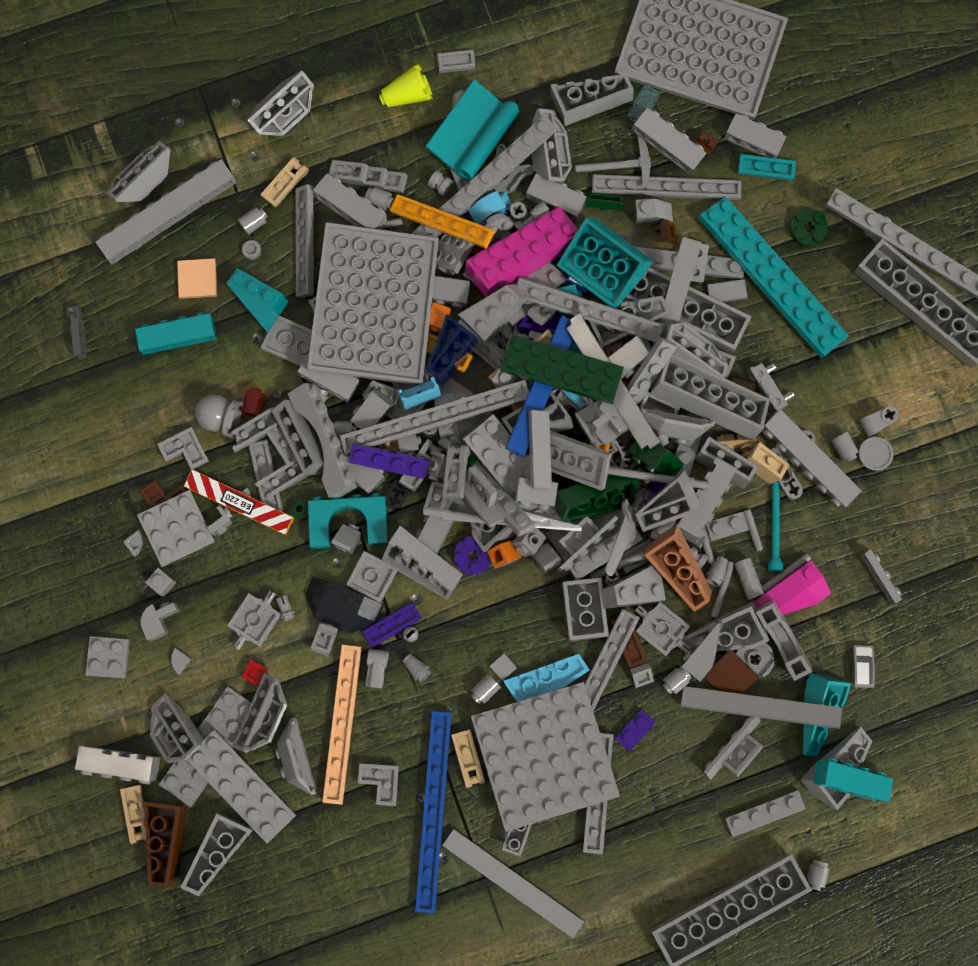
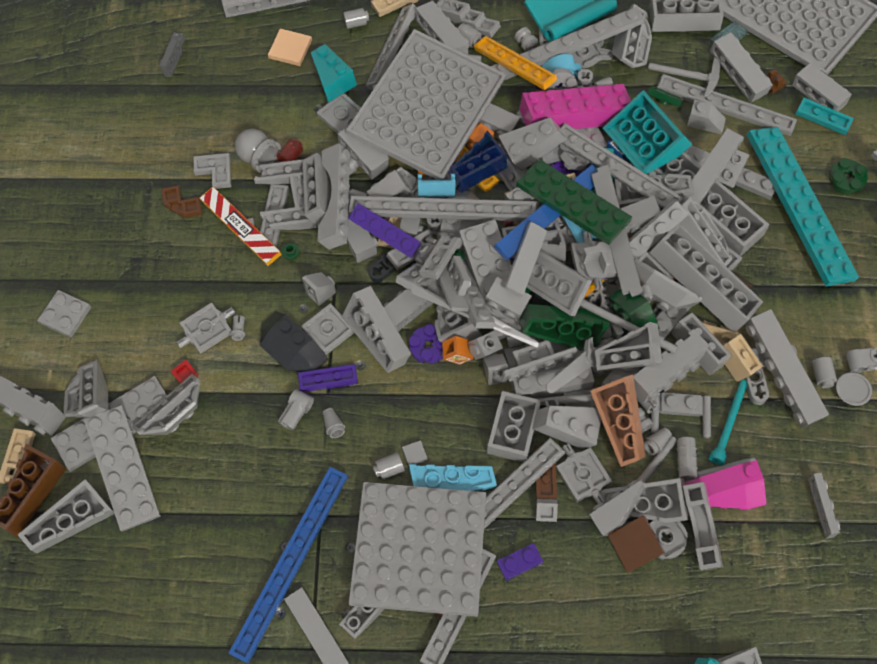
camera: 25 degrees right, 15 degrees down
light grey tile [123,530,143,557] -> none
teal brick [135,312,217,355] -> none
light grey plate [137,490,215,567] -> none
light grey brick [141,601,180,642] -> none
light grey brick [145,568,177,597] -> none
light grey tile [171,648,192,675] -> none
light grey bracket [207,505,233,536] -> none
light grey tile [242,240,261,260] -> none
light grey wedge [275,717,318,795] -> none
teal arch [308,494,388,549] -> none
light grey bracket [310,623,338,657] -> none
light nougat plate [323,645,362,805] -> none
light grey plate [358,763,399,806] -> none
light grey hinge [403,626,418,642] -> none
light grey plate [436,233,474,276] -> none
tan plate [452,730,485,788] -> none
light grey brick [526,173,587,222] -> none
reddish brown tile [654,220,676,244] -> none
light grey brick [662,666,692,695] -> none
light grey tile [681,686,842,729] -> none
light grey bracket [704,716,763,780] -> none
light grey tile [707,279,748,302] -> none
light grey piece [747,363,794,414] -> none
teal wedge [803,673,851,756] -> none
slope [852,645,875,688] -> none

